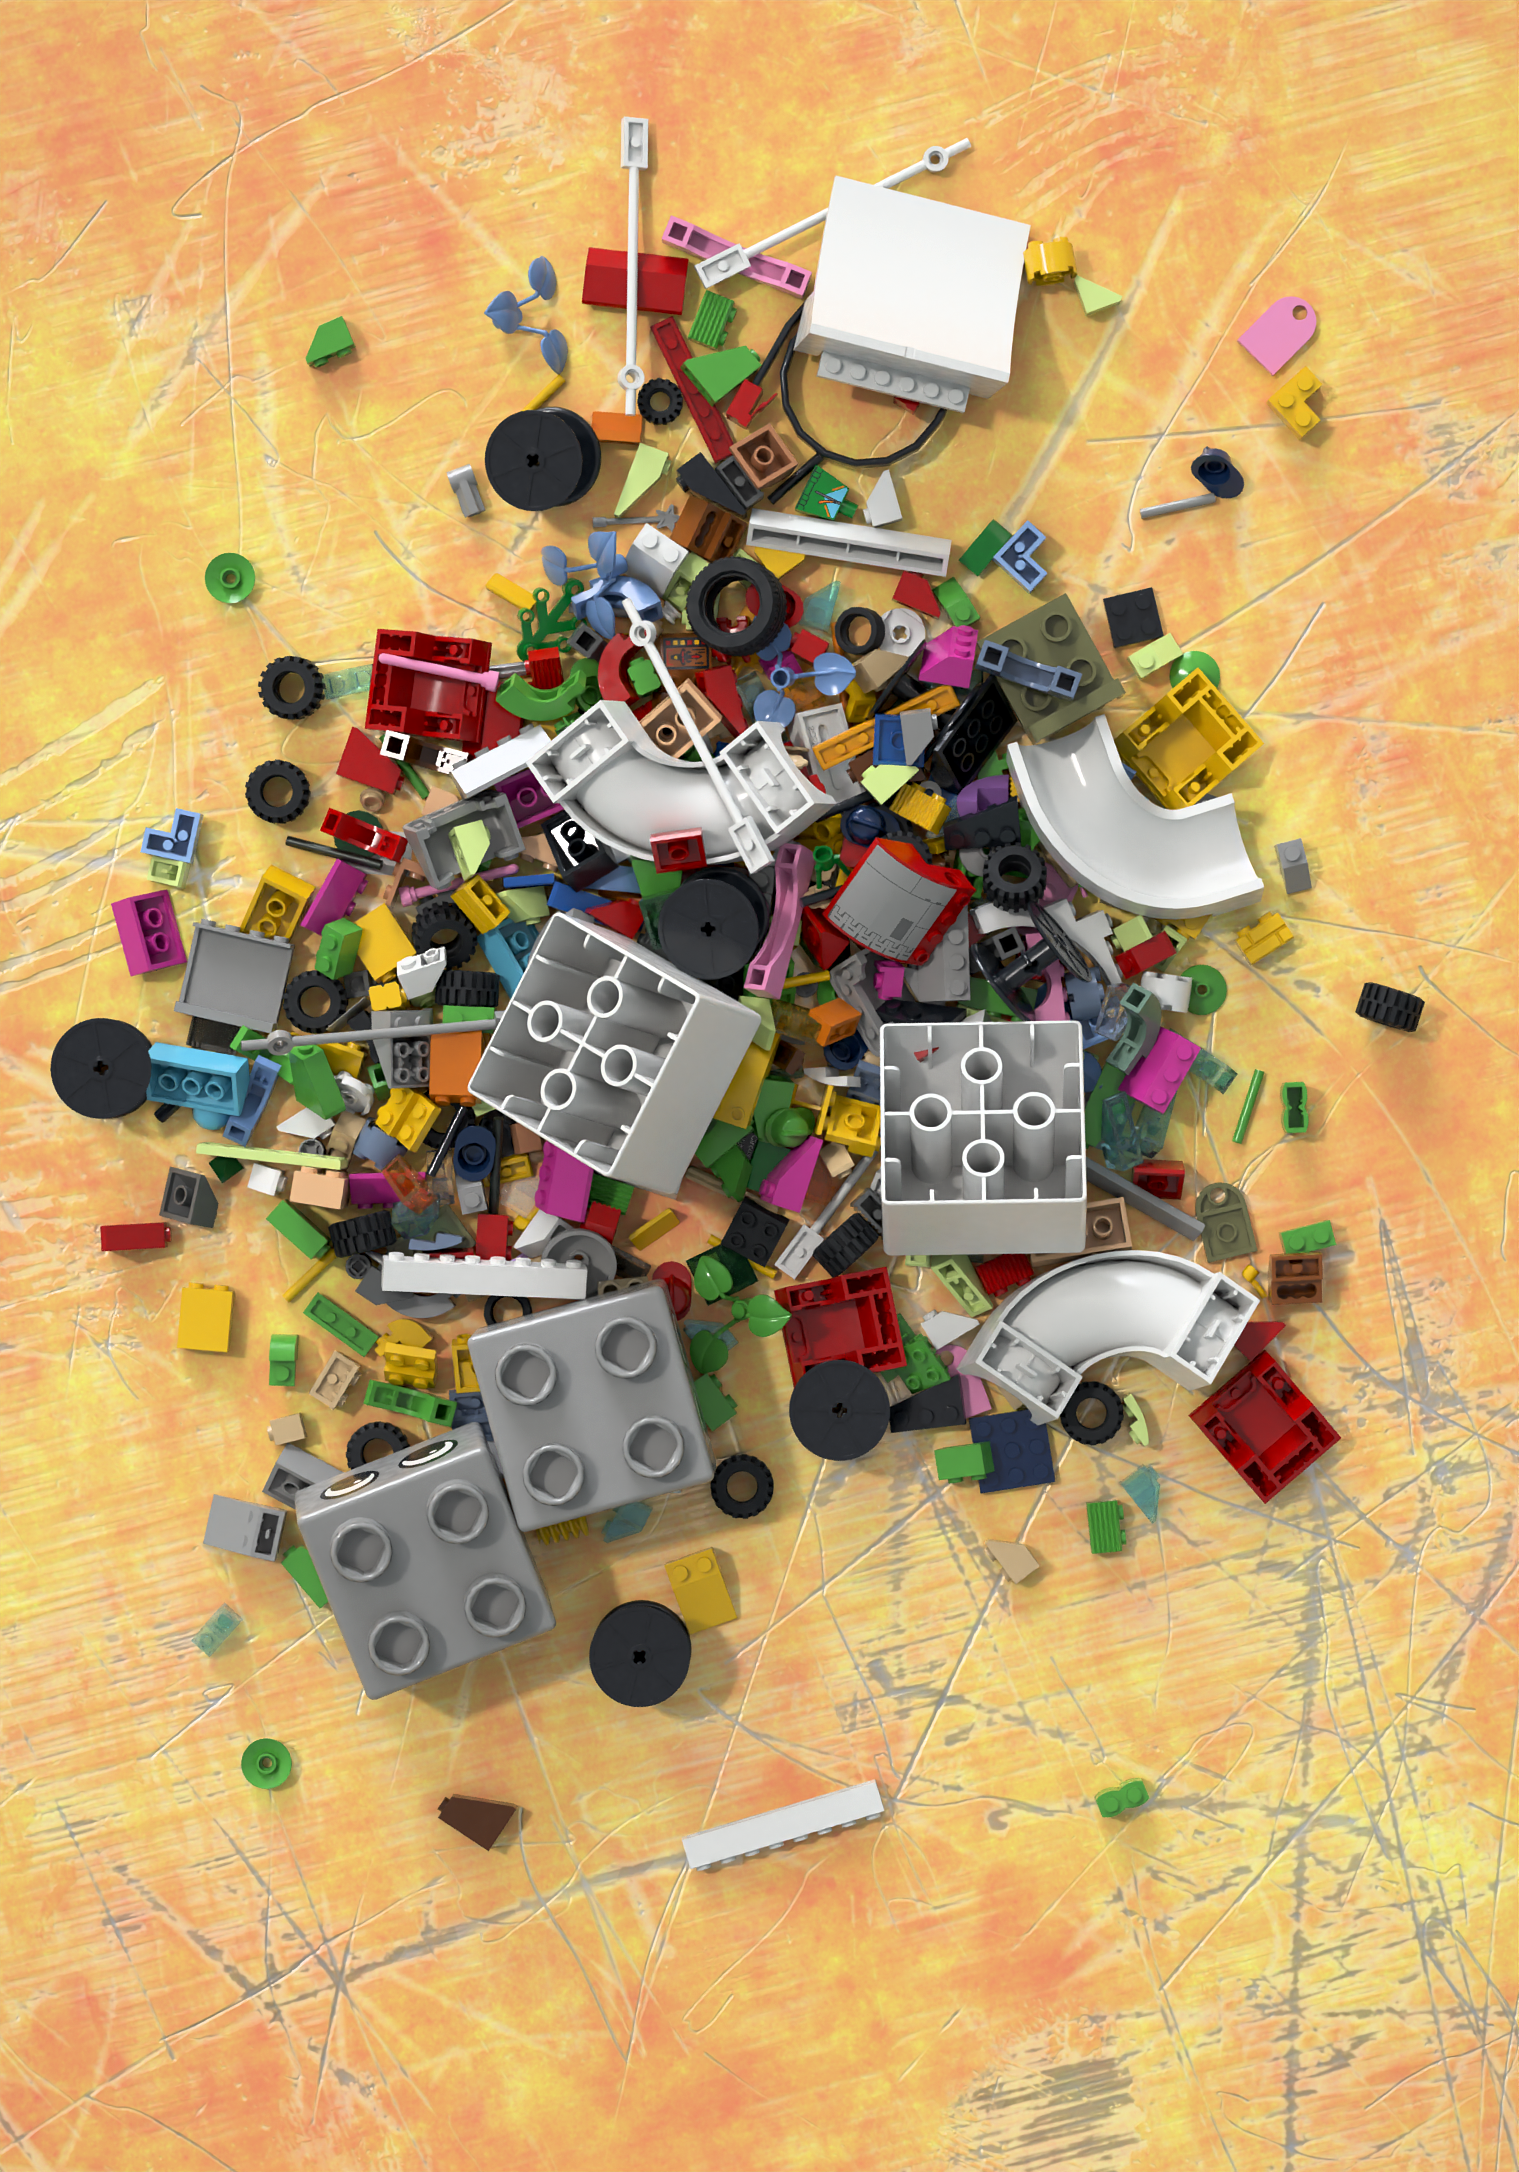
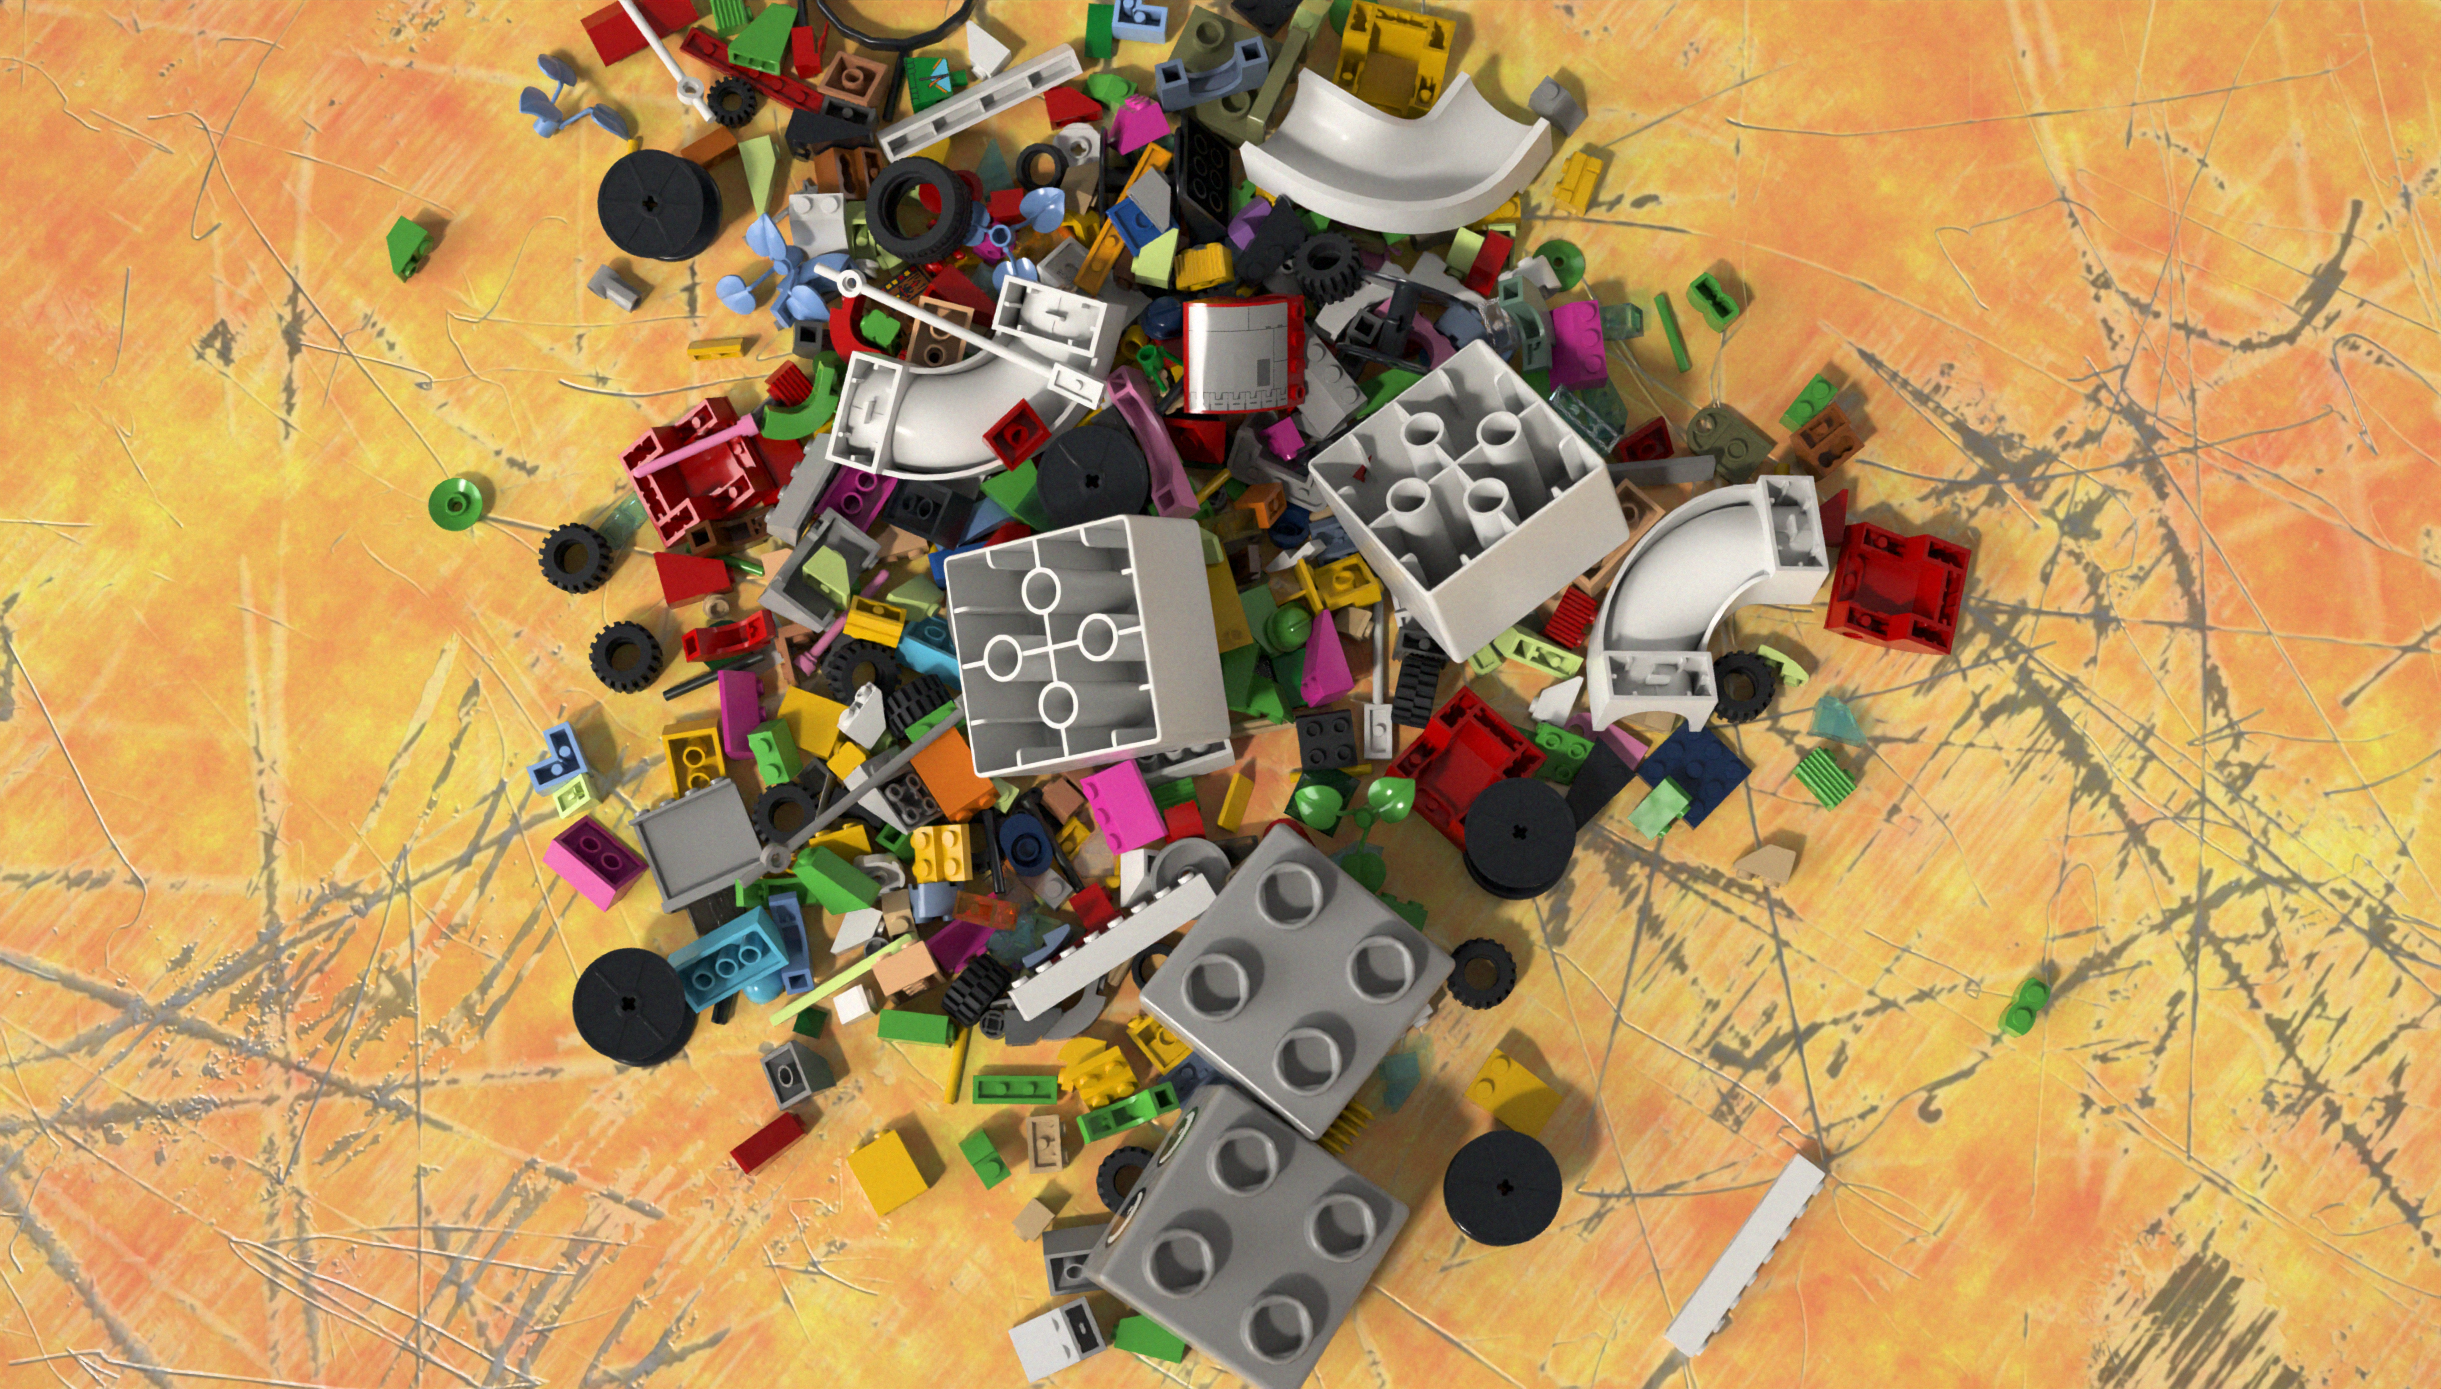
camera: 30 degrees left, 10 degrees down
blue tile [503,873,556,890] -> none
green plant [516,578,587,662] -> none
black bar [816,791,874,823] -> none
black tyre [1355,982,1425,1032] -> none

